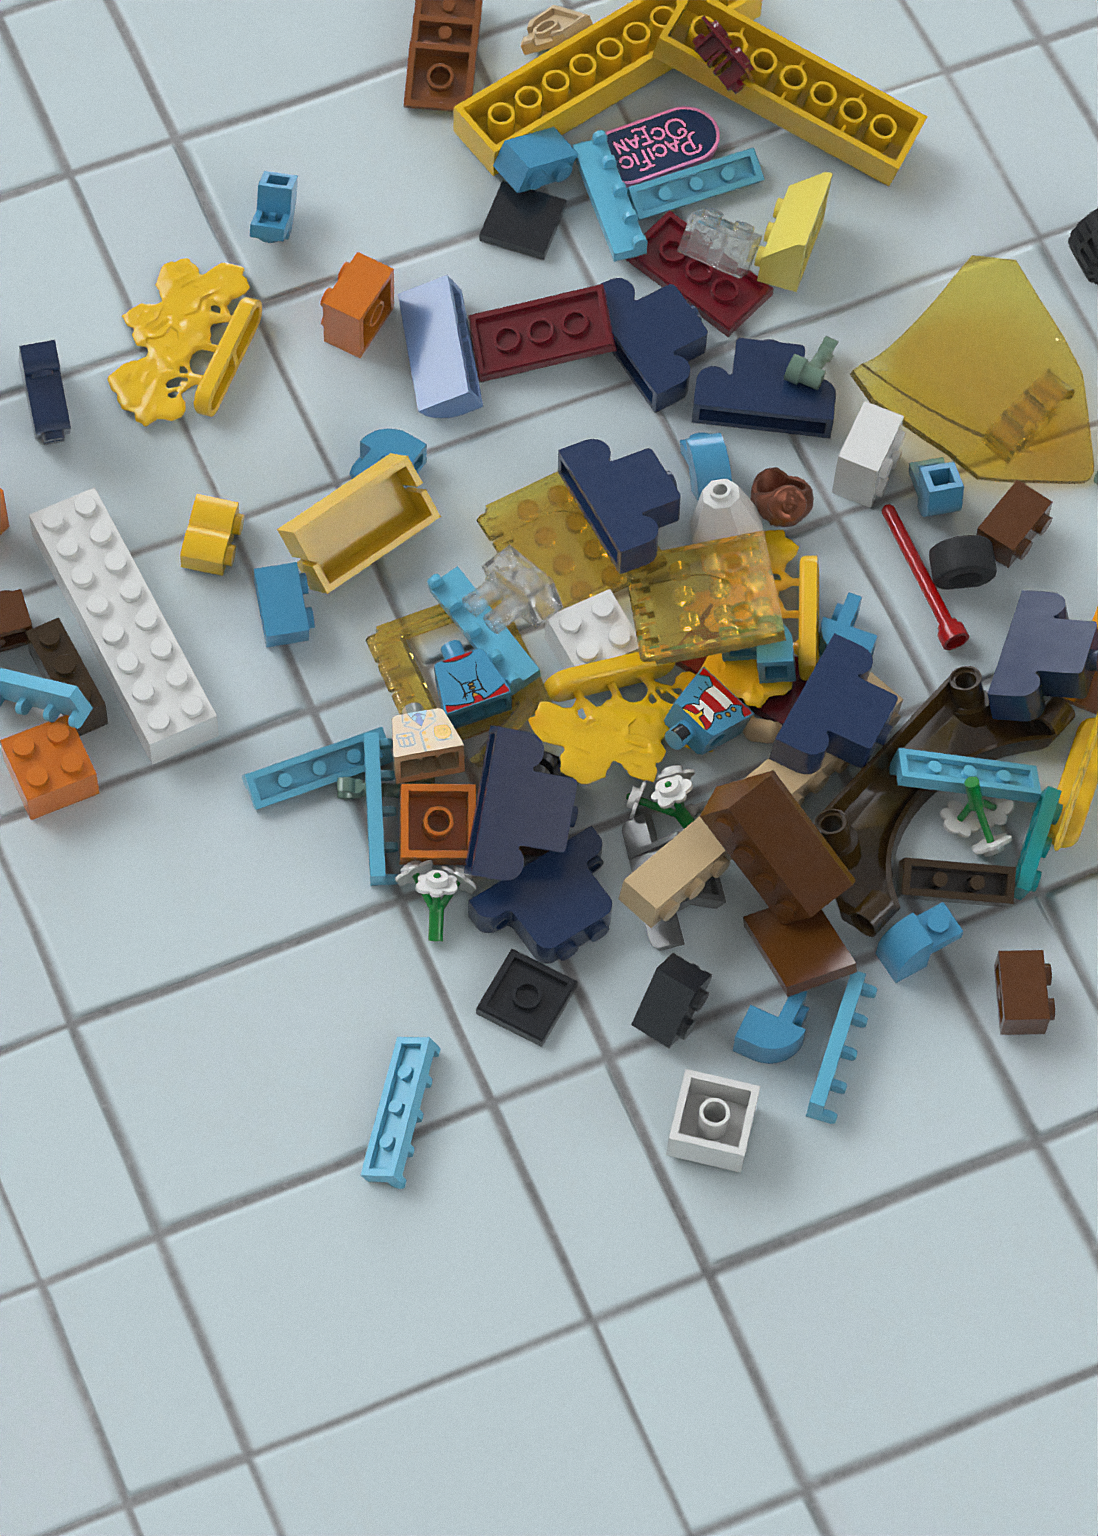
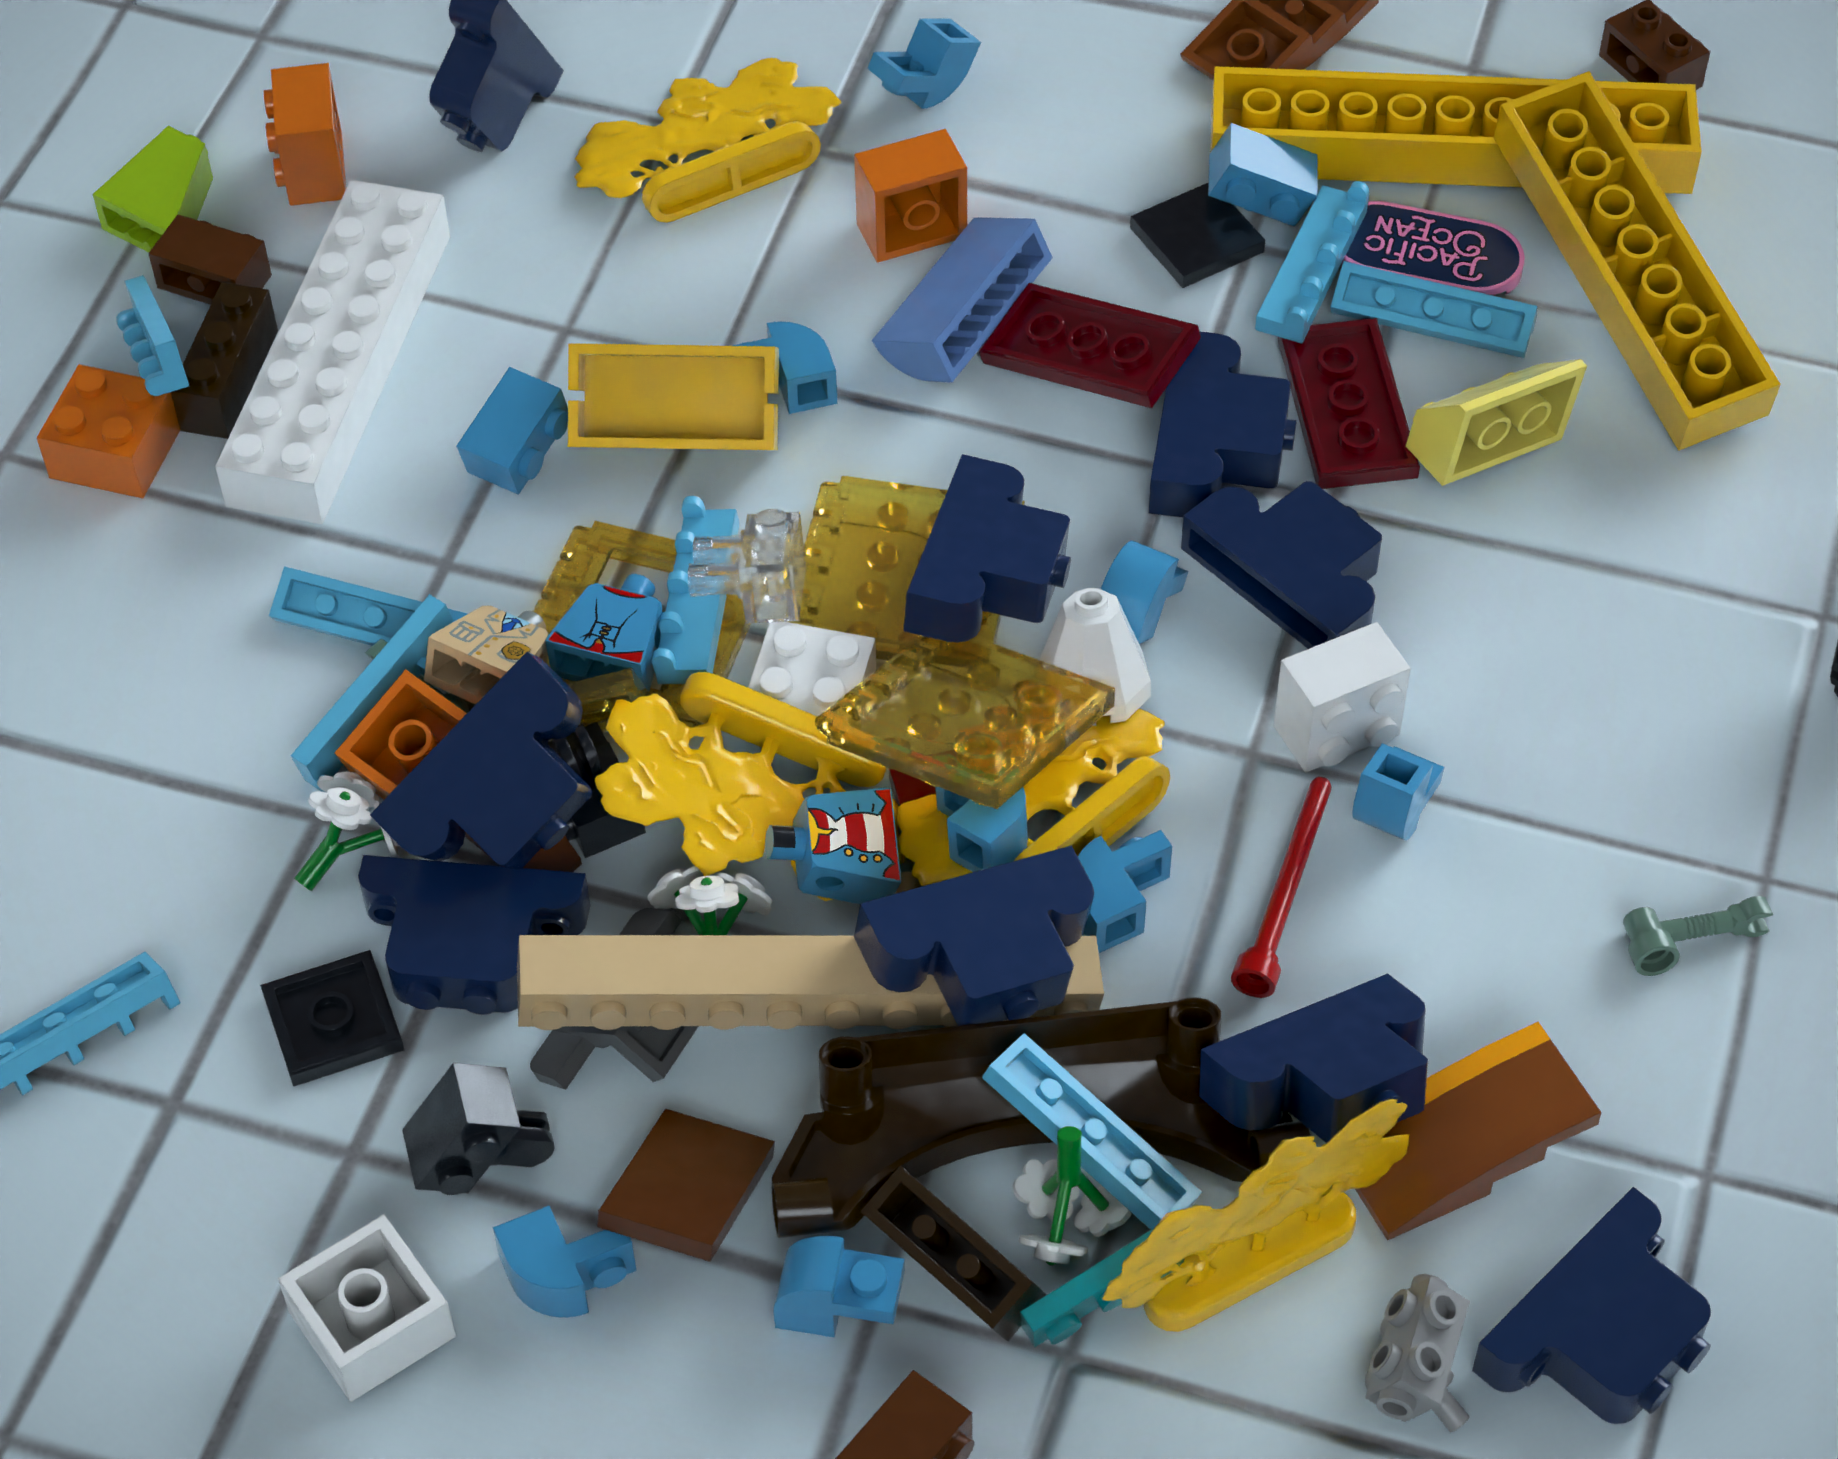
camera: 45 degrees right, 10 degrees down
yellow brick [180,494,244,576] -> none
tan plate [520,5,593,55] -> none
clear brick [677,207,763,278] -> none
dark red hinge [692,16,755,94] -> none
reddish brown slope [700,770,855,925] -> none
copper hair [750,467,814,528] -> none
sand green brick [784,336,839,390] -> none
medium azure hinge [806,971,877,1124] -> none
clear yellow windscreen [850,255,1094,484] -> none
black tyre [929,535,997,590] -> none
reddish brown brick [976,479,1053,568] -> none

